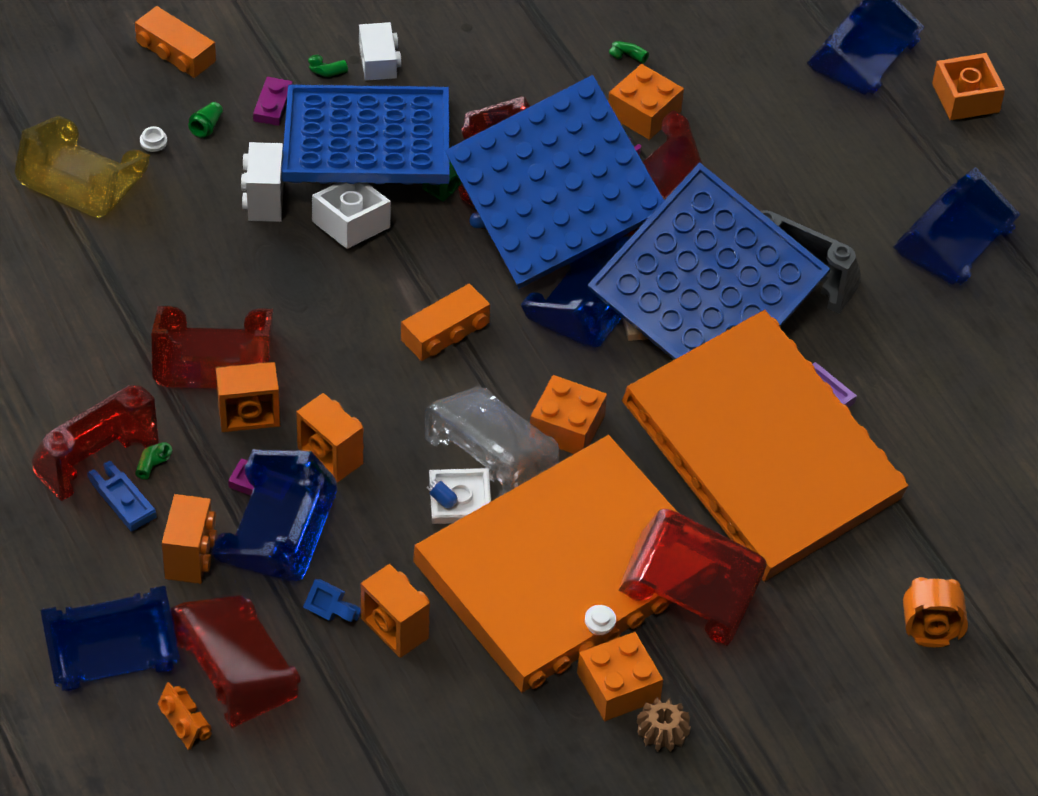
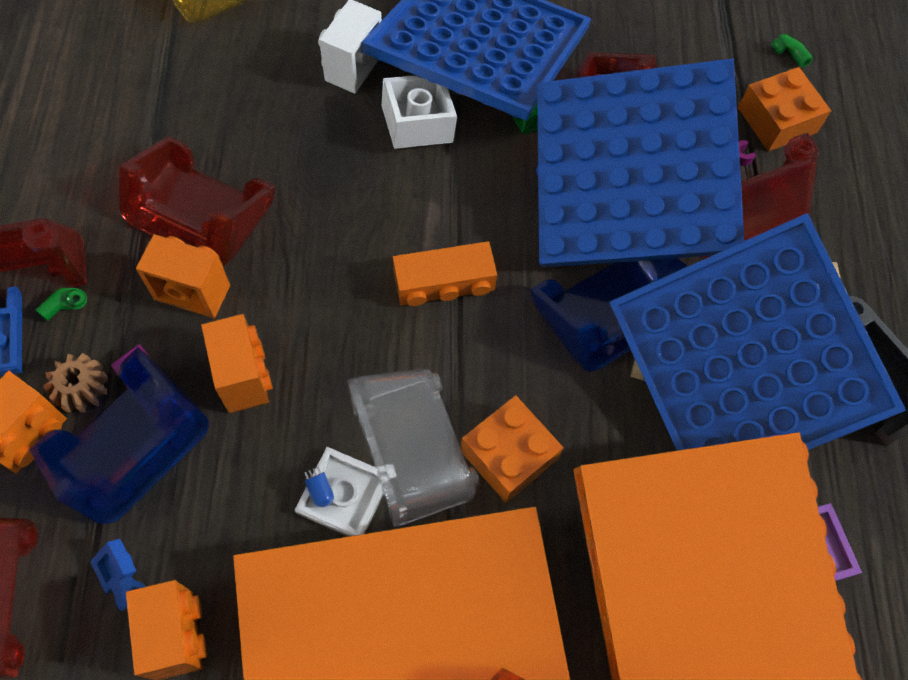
camera: 25 degrees right, 15 degrees up
none -> medium nougat gear [43,353,109,414]

